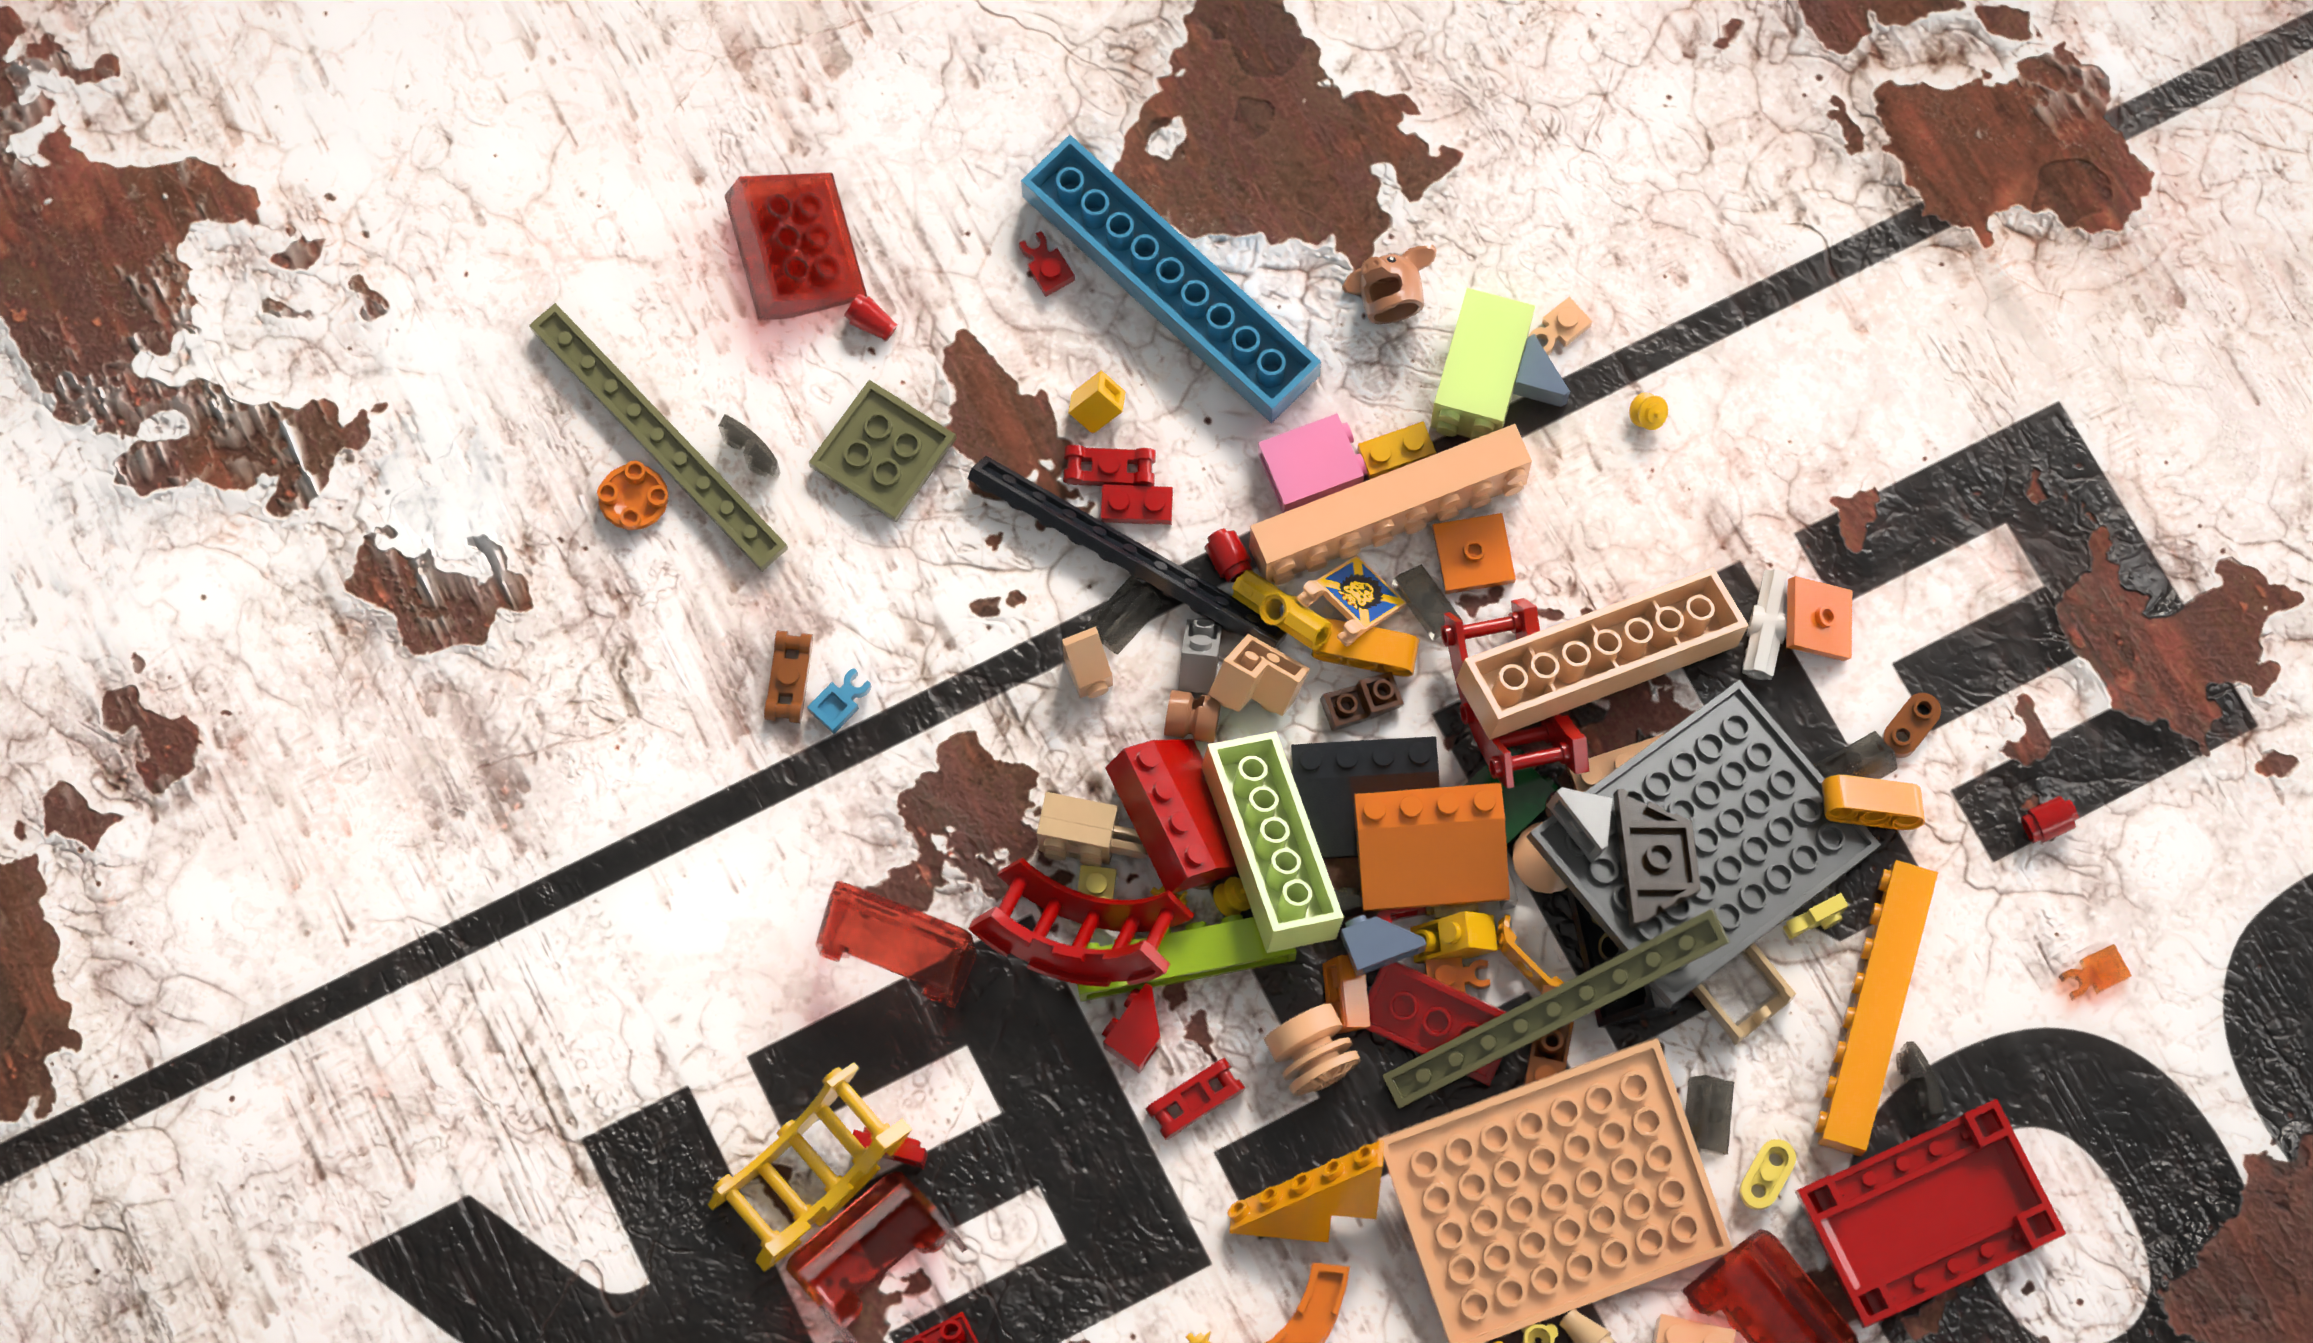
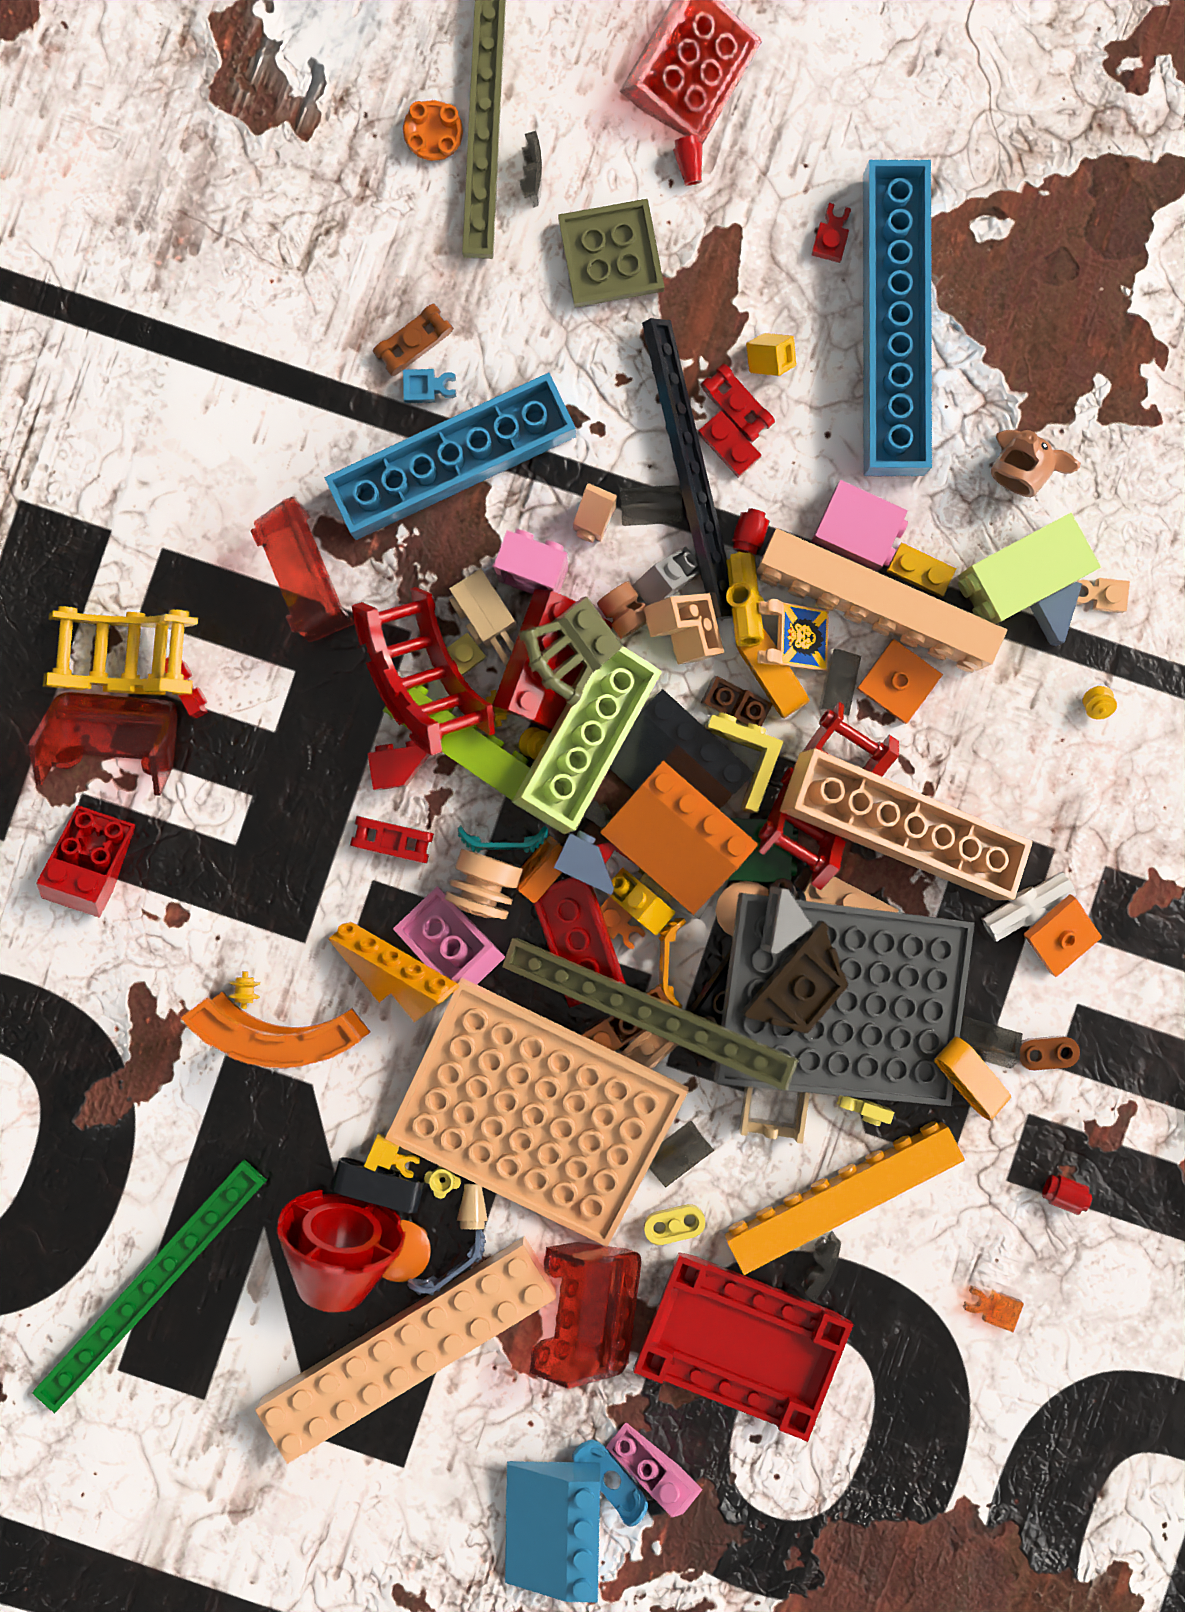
camera: 40 degrees right, 15 degrees up
none -> dark azure brick [324,372,576,540]
none -> bright pink slope [393,886,505,994]
none -> teal piece [457,826,548,853]
none -> bright pink brick [494,529,568,594]
none -> olive plate [519,597,623,706]
none -> light nougat plate [620,1031,678,1069]
none -> light yellow bracket [705,712,784,813]

